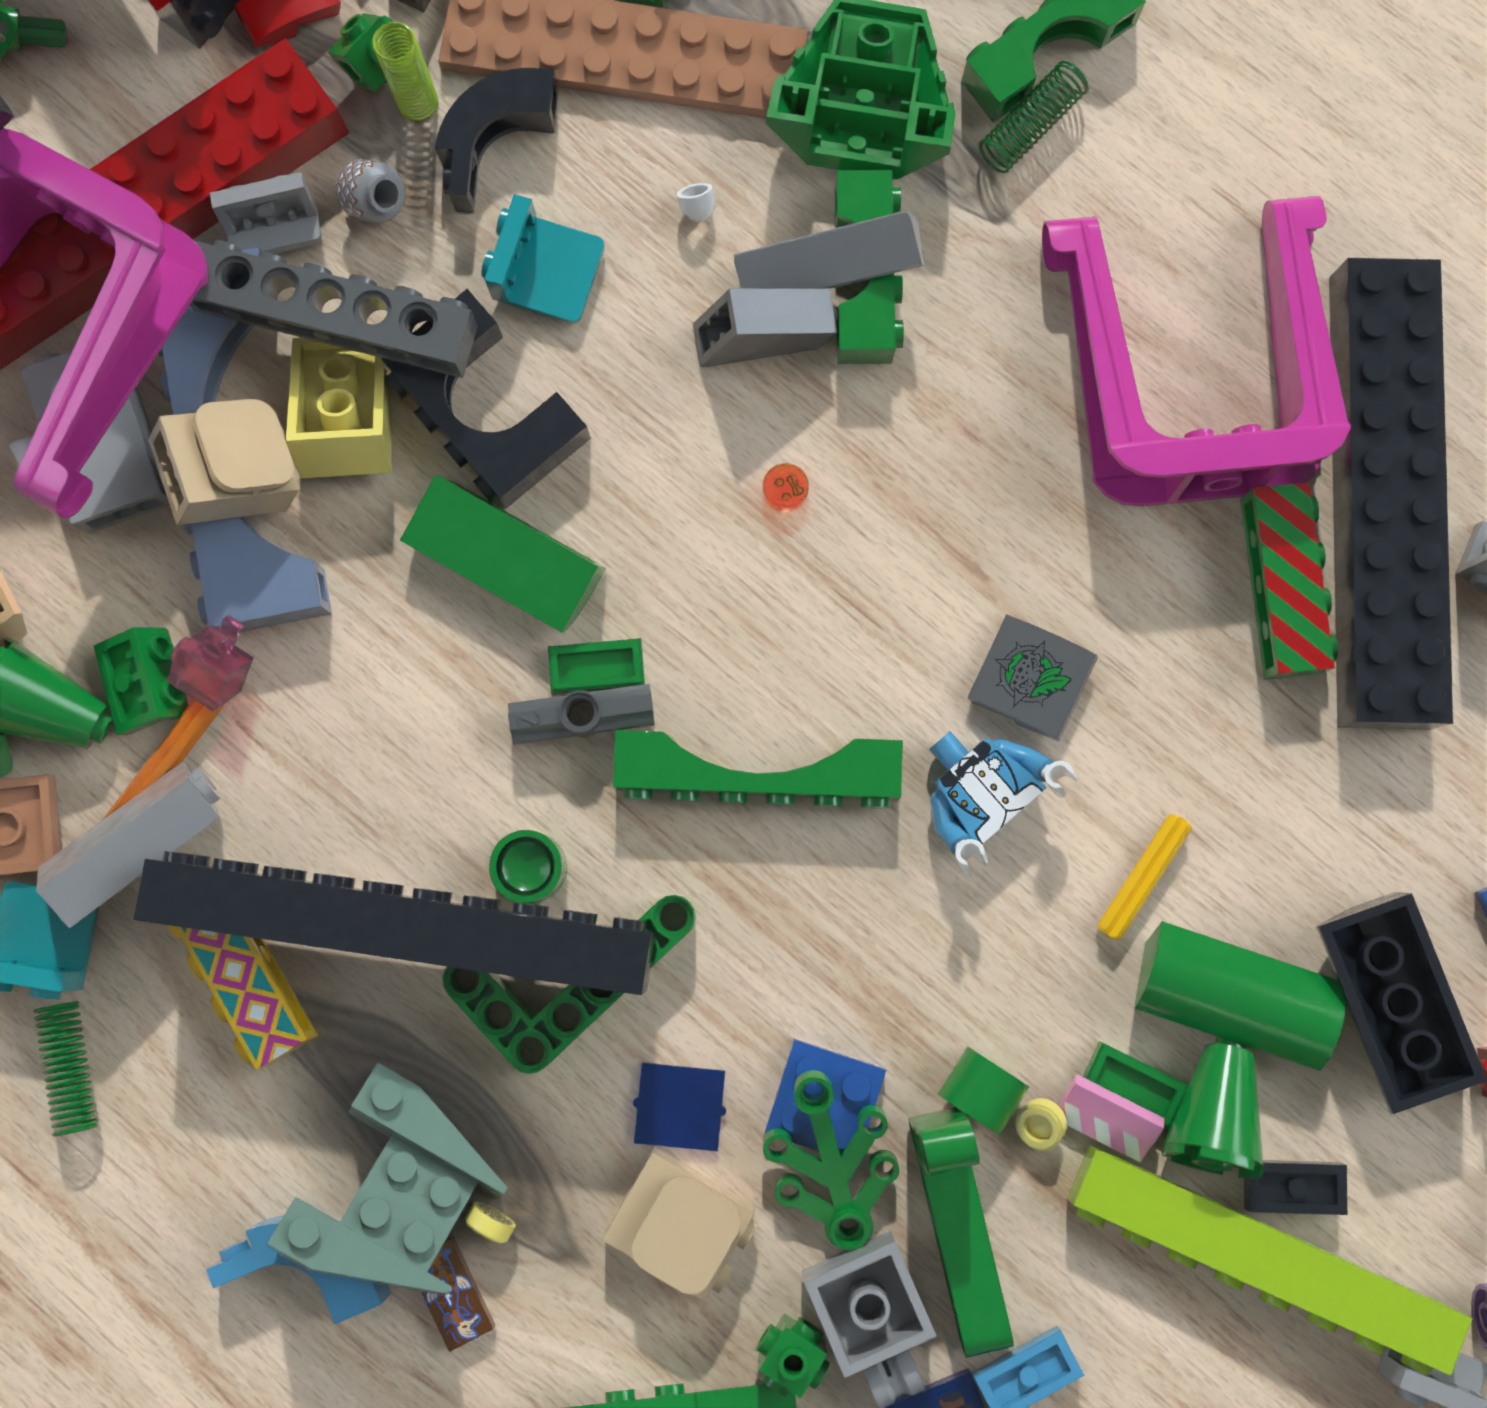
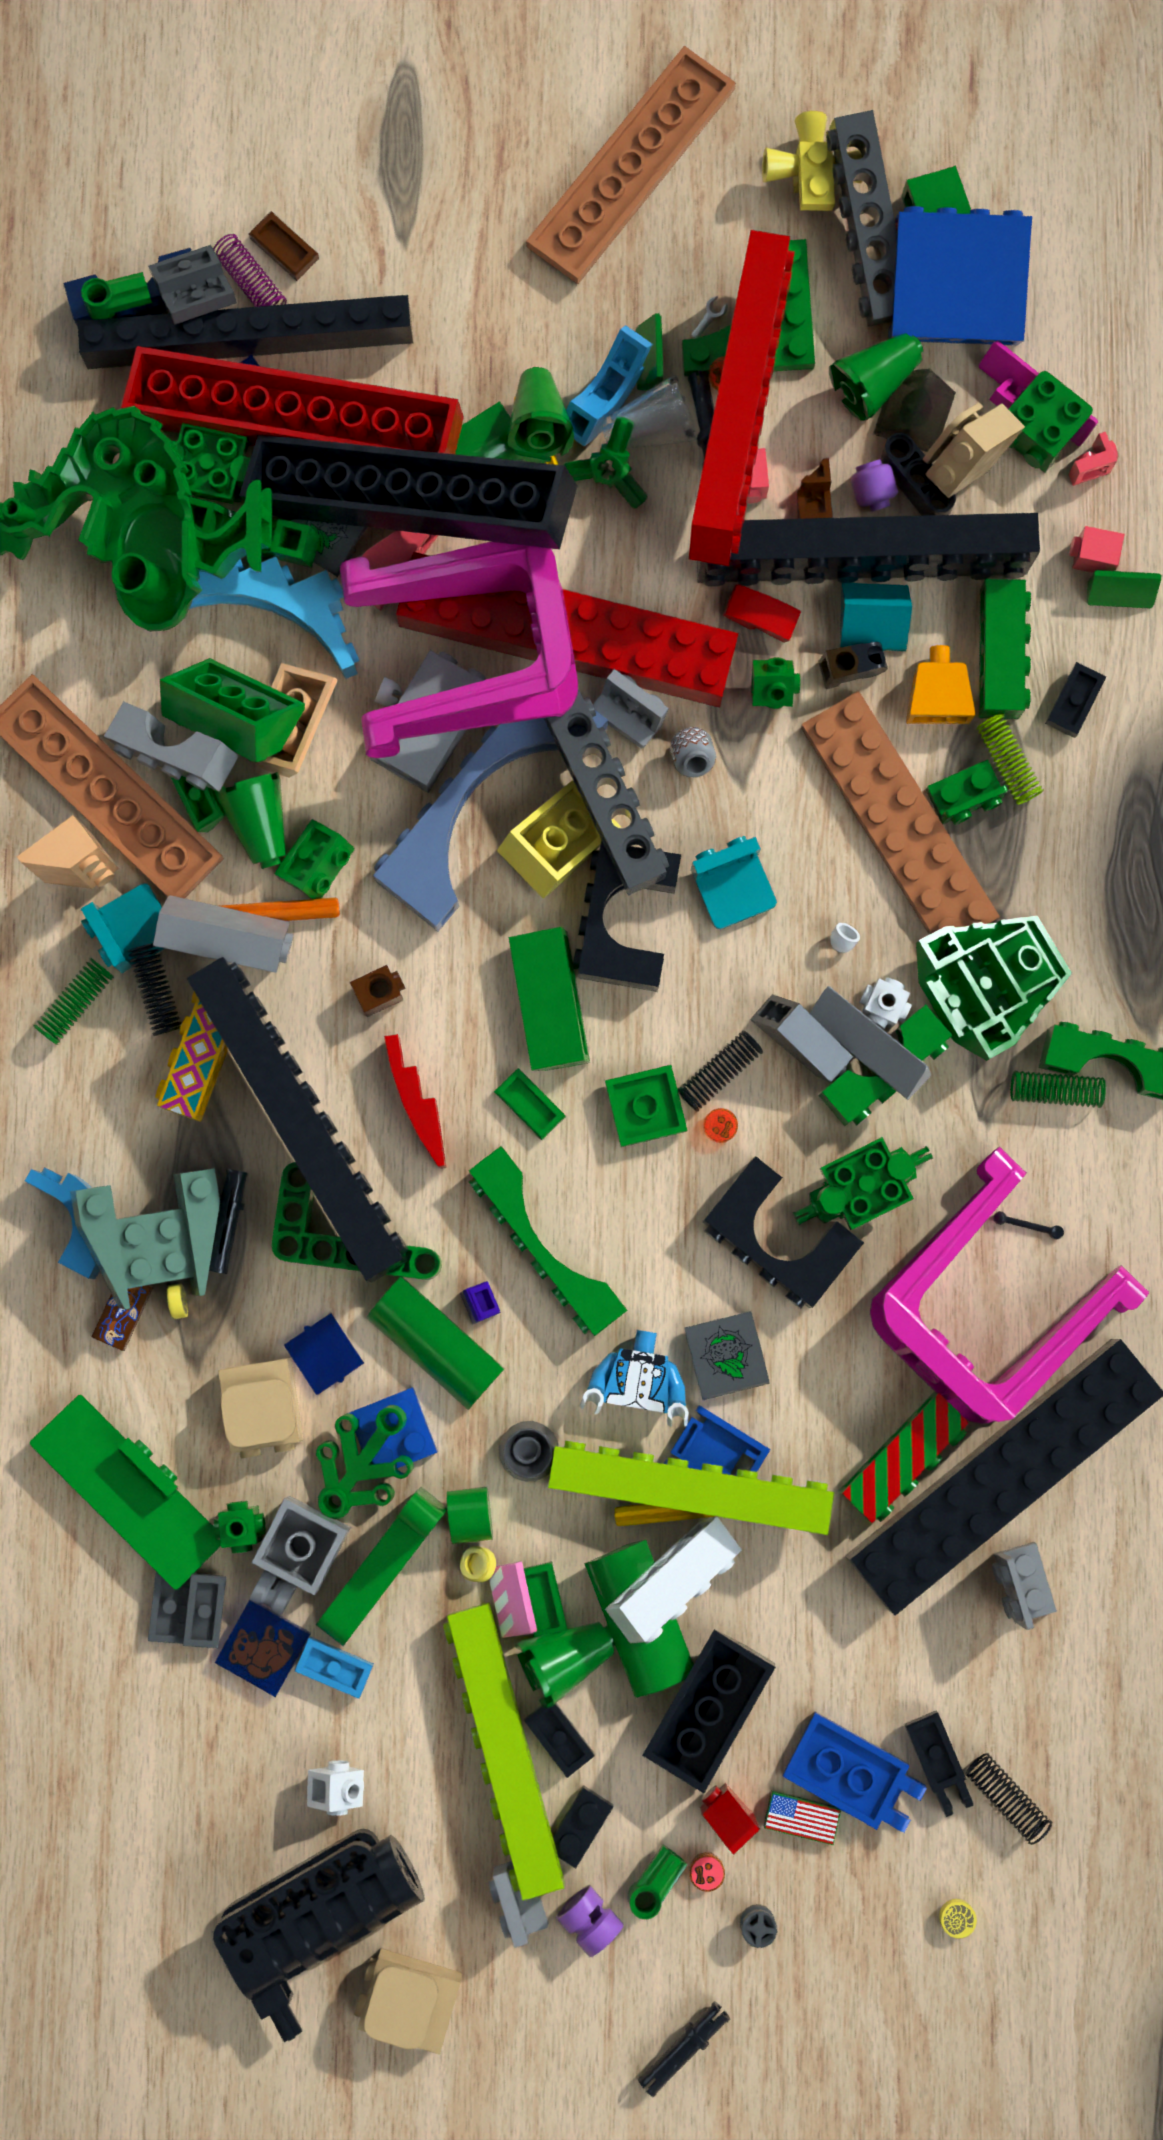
camera: 50 degrees right, 0 degrees up
tan brick [148,399,300,525] -> none
clear pink brick [167,615,254,712] -> none
lime piece [372,22,439,121] -> none
black arch [435,68,559,213] -> none
green piece [489,830,567,903] -> none
dark grey piece [508,684,655,745] -> none
none -> black piece [127,943,182,1036]
none -> black pin [209,1169,248,1274]
none -> reddish brown brick [350,965,406,1017]
none -> green brick [366,1276,505,1410]
none -> red slope [384,1034,447,1169]
none -> dark purple slope [460,1281,501,1324]
none -> flat silver hat [499,1421,559,1482]
none -> lime brick [548,1441,835,1535]
none -> black plate [553,1786,614,1869]
none -> green plate [605,1065,688,1148]
none -> white brick [605,1517,742,1644]
none -> blue container [664,1405,771,1475]
none -> black piece [678,1030,763,1112]
none -> black arch [703,1156,864,1309]
none -> green piece [792,1137,933,1230]
none -> white brick [859,978,912,1029]
none -> black hinge [993,1211,1064,1239]

